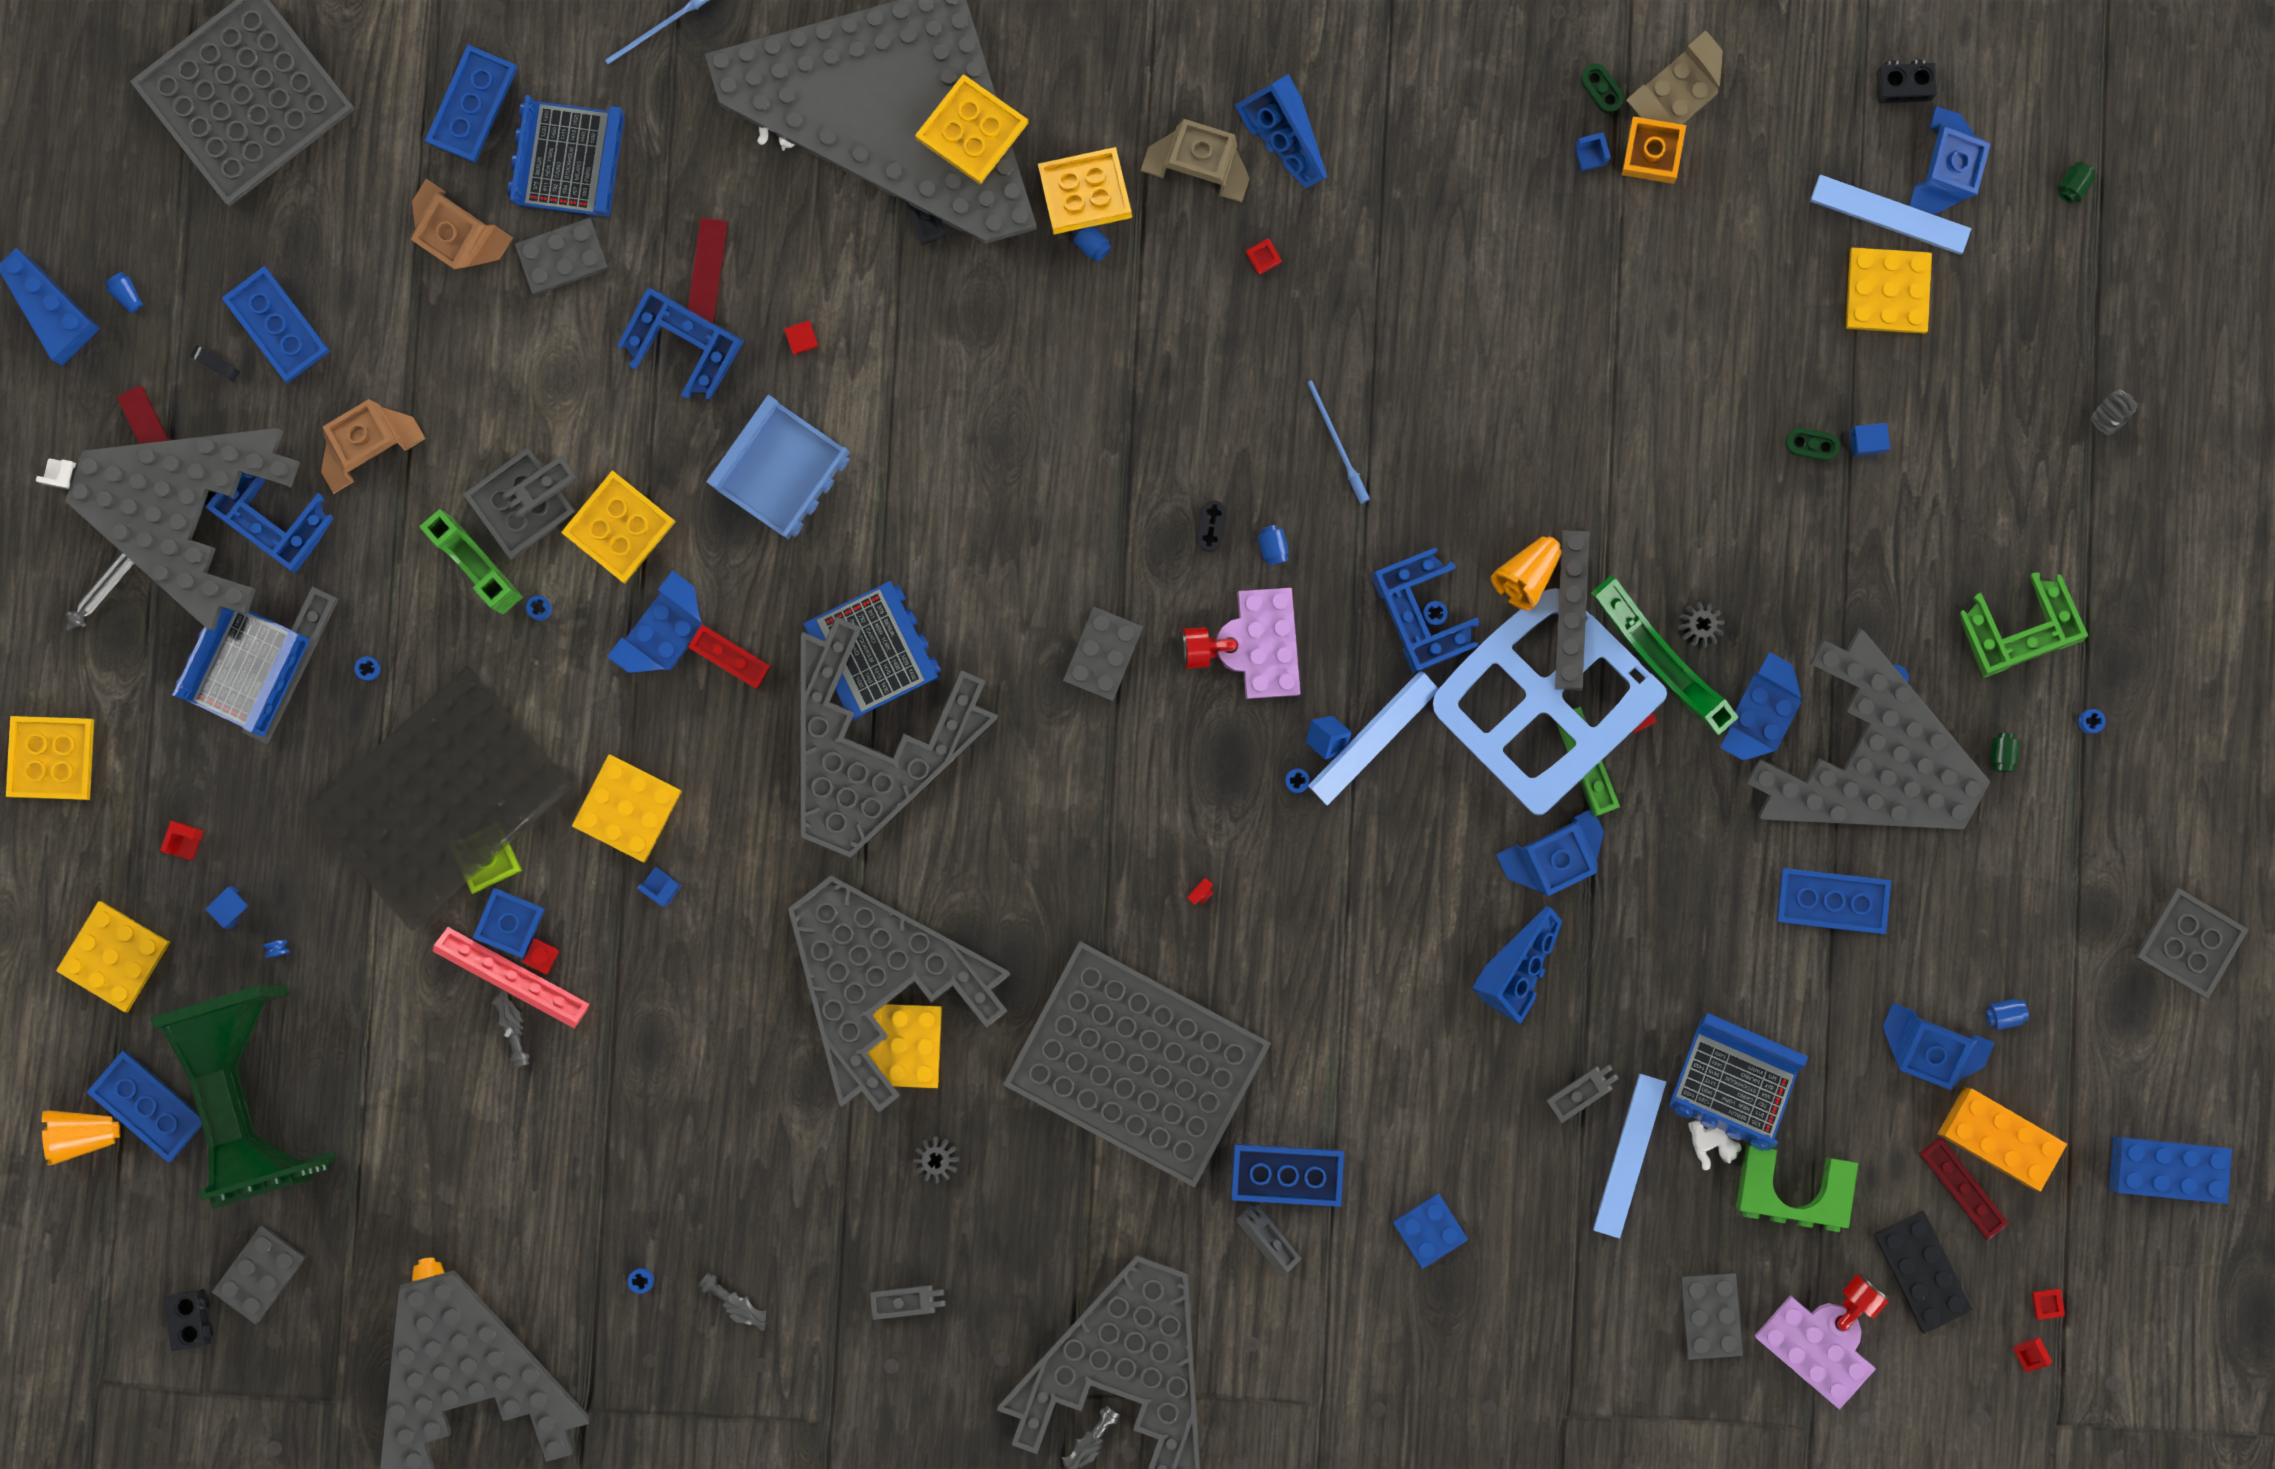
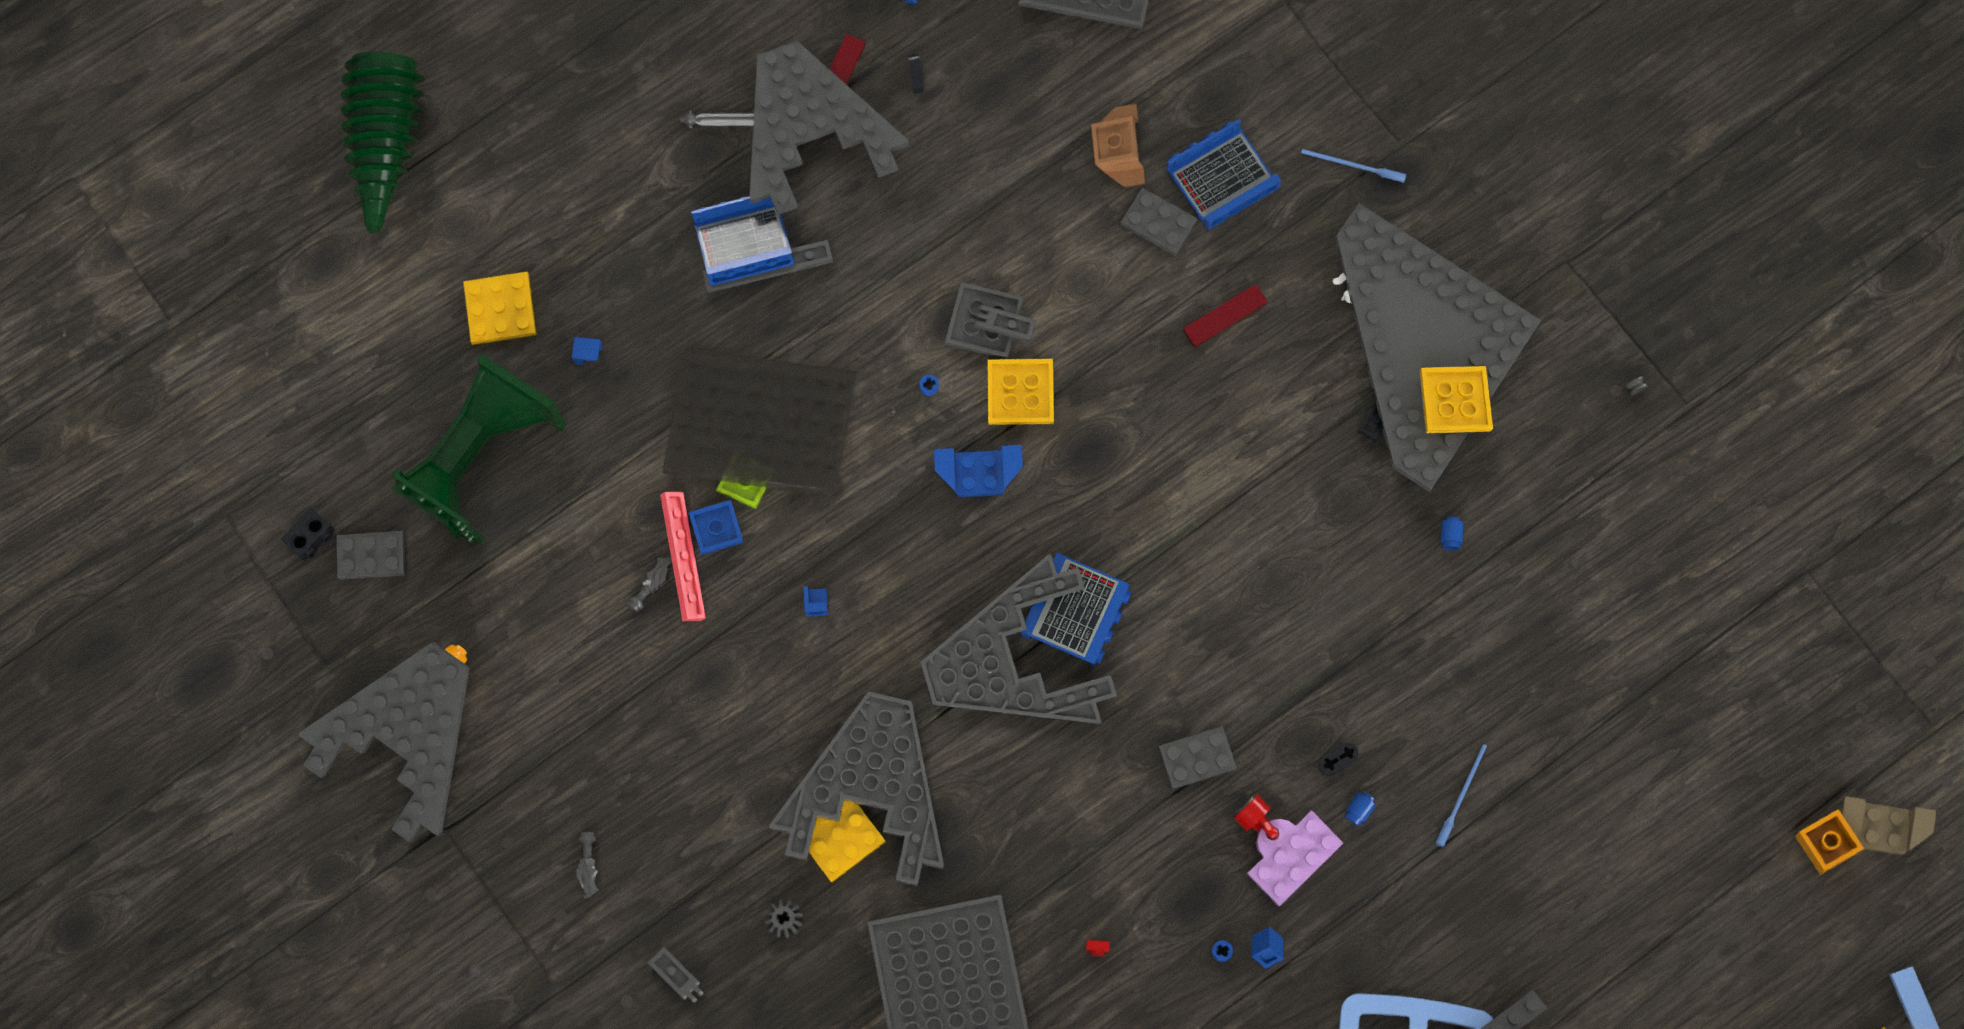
camera: 50 degrees right, 10 degrees down
yellow plate [6,716,94,800] -> none
white panel [36,459,78,490] -> none
light orange cone [42,1110,120,1165] -> none
blue plate [87,1050,202,1163] -> none
red panel [160,821,204,860] -> none
blue wedge [206,473,333,574] -> none
blue plate [222,266,330,383] -> none
blue bush [262,939,290,958] -> none
medium nougat piece [321,399,426,494] -> none
blue bush [354,656,381,681] -> none
bright green arch [419,509,523,614] -> none
blue plate [425,44,518,164] -> none
red plate [522,938,560,974] -> none
yellow plate [572,754,682,863] -> none
blue wedge [617,287,745,399] -> none
blue bush [628,1268,654,1294] -> none
red plate [688,625,771,690] -> none
medium blue panel [707,394,850,540] -> none
red tile [784,320,819,355] -> none
yellow plate [1038,147,1132,234] -> none
dark tan piece [1141,119,1250,203] -> none
blue wedge [1235,74,1327,188] -> none
red tile [1245,238,1282,276] -> none
light blue tile [1308,670,1439,805] -> none
blue wedge [1371,548,1479,674] -> none
blue bush [1422,601,1448,626] -> none
light orange cone [1490,537,1562,611] -> none
blue panel [1574,132,1611,172] -> none
dark green plate [1581,64,1624,114] -> none

